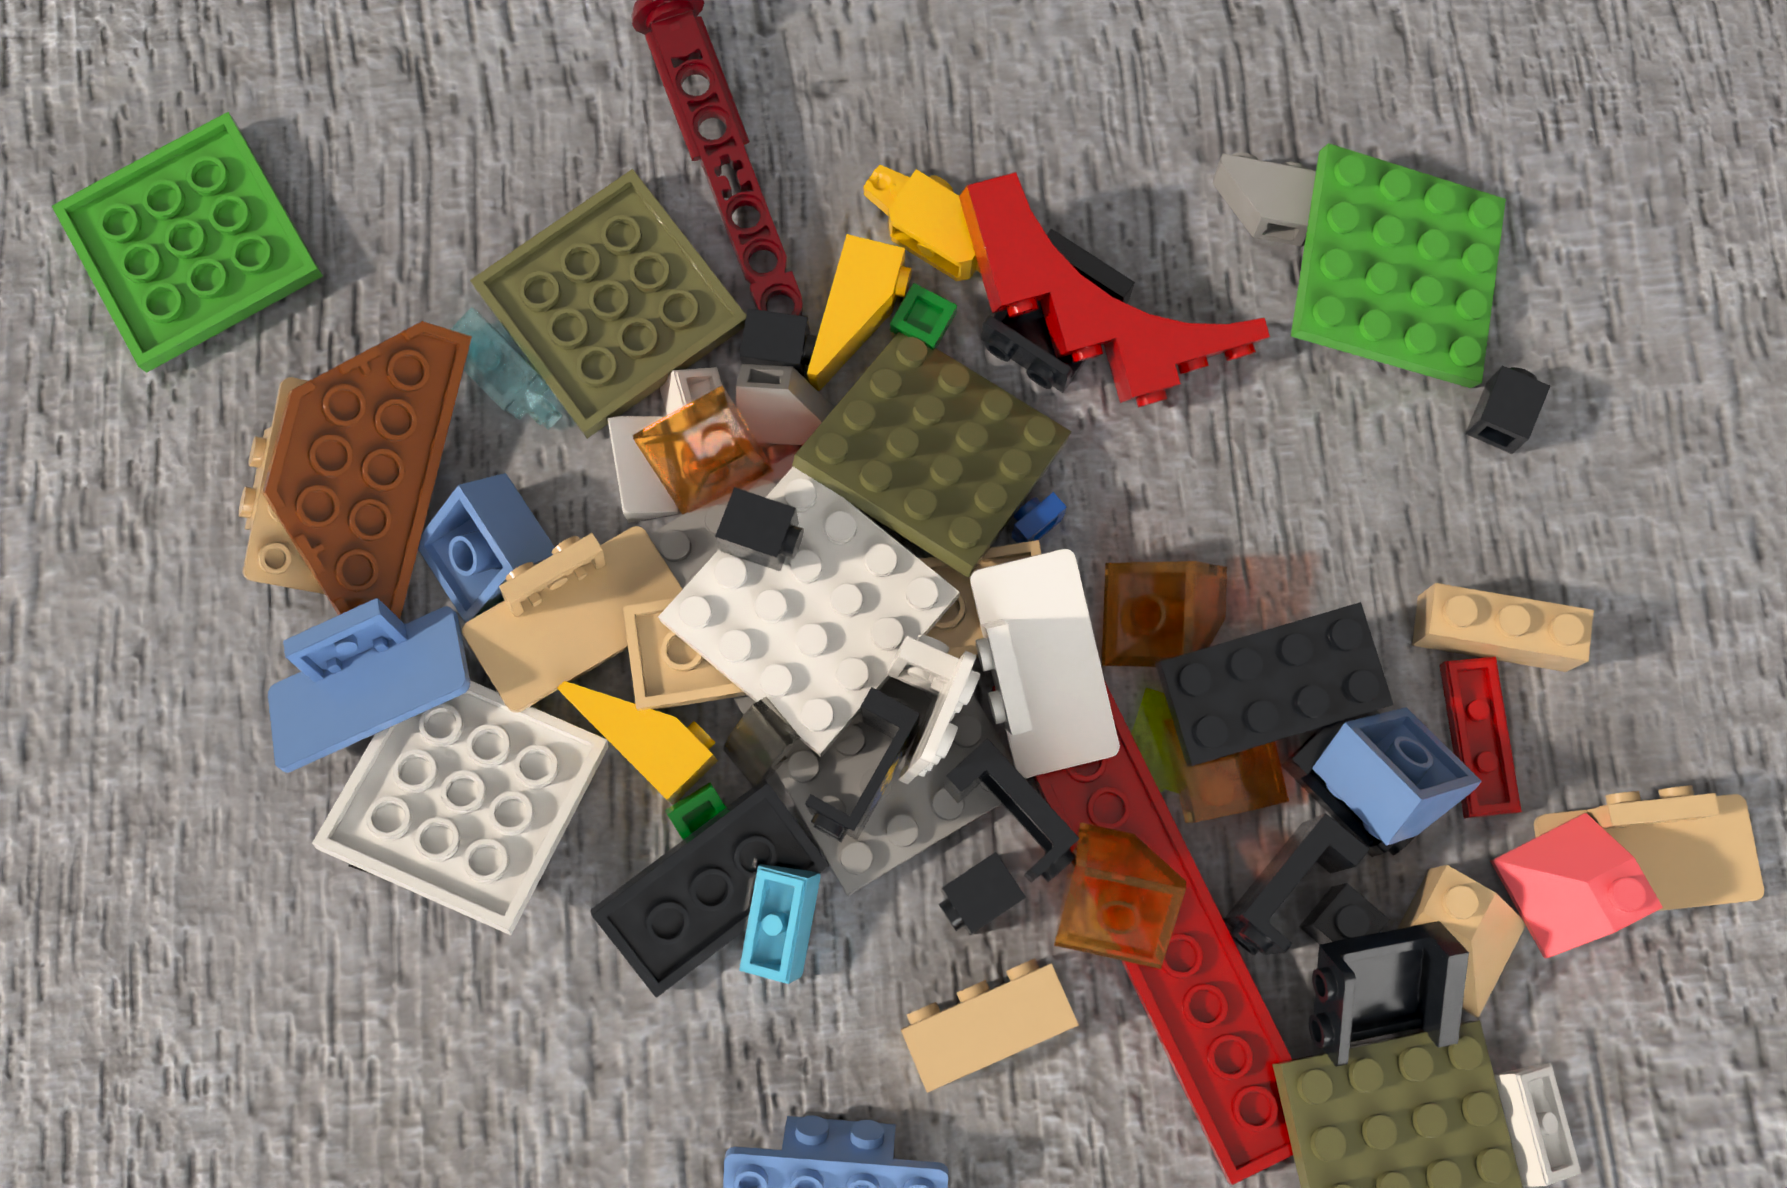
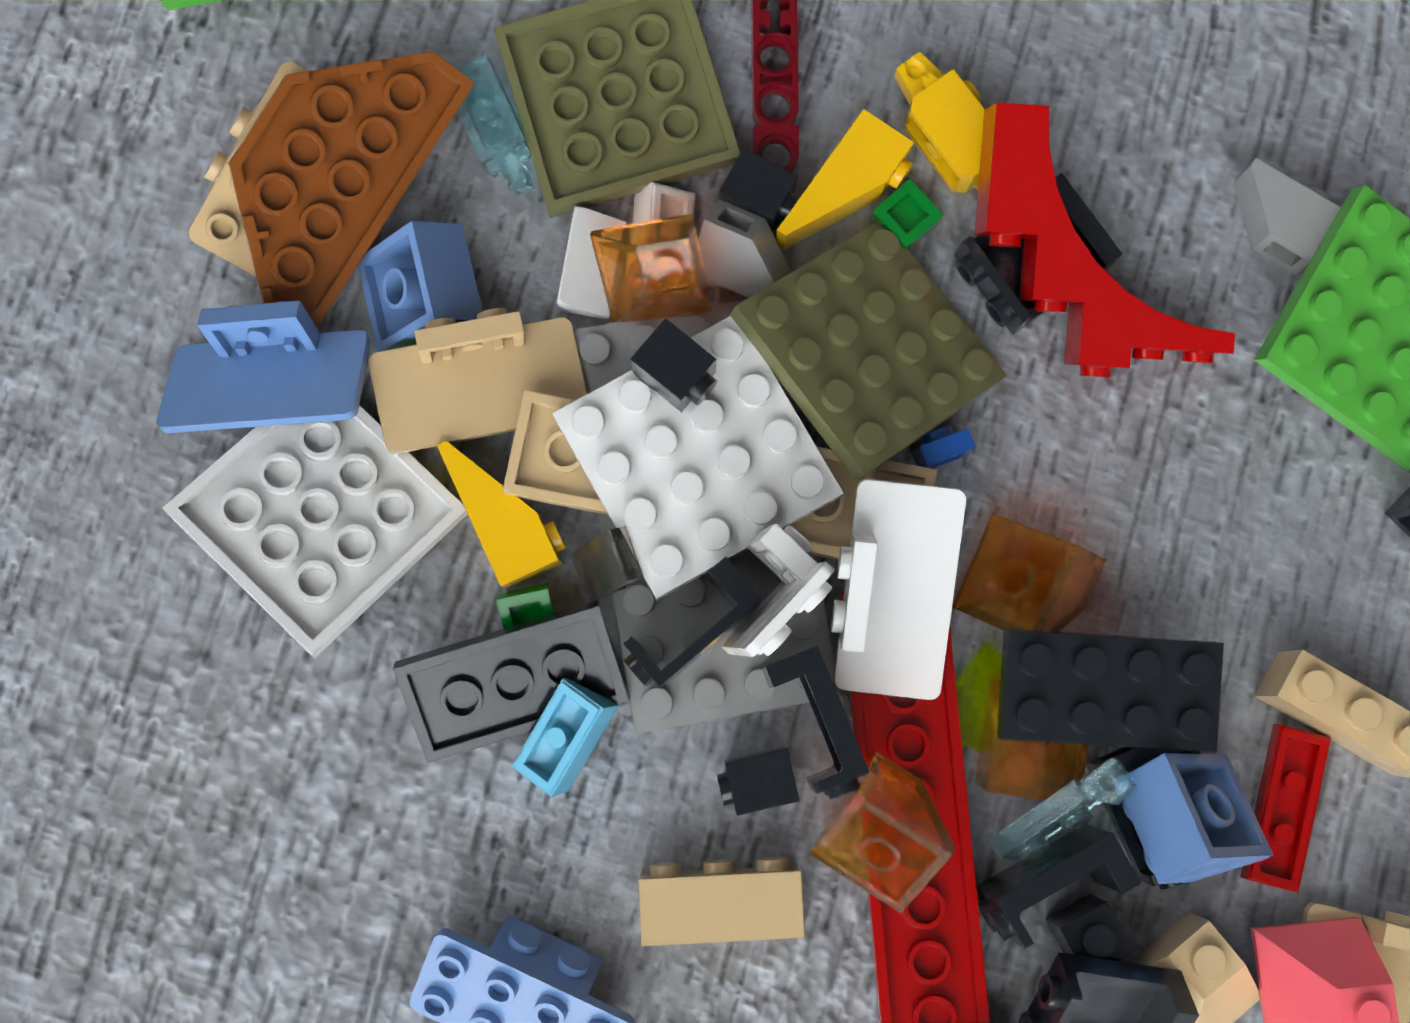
camera: 20 degrees right, 5 degrees up
none -> clear light blue hinge [989,758,1137,863]

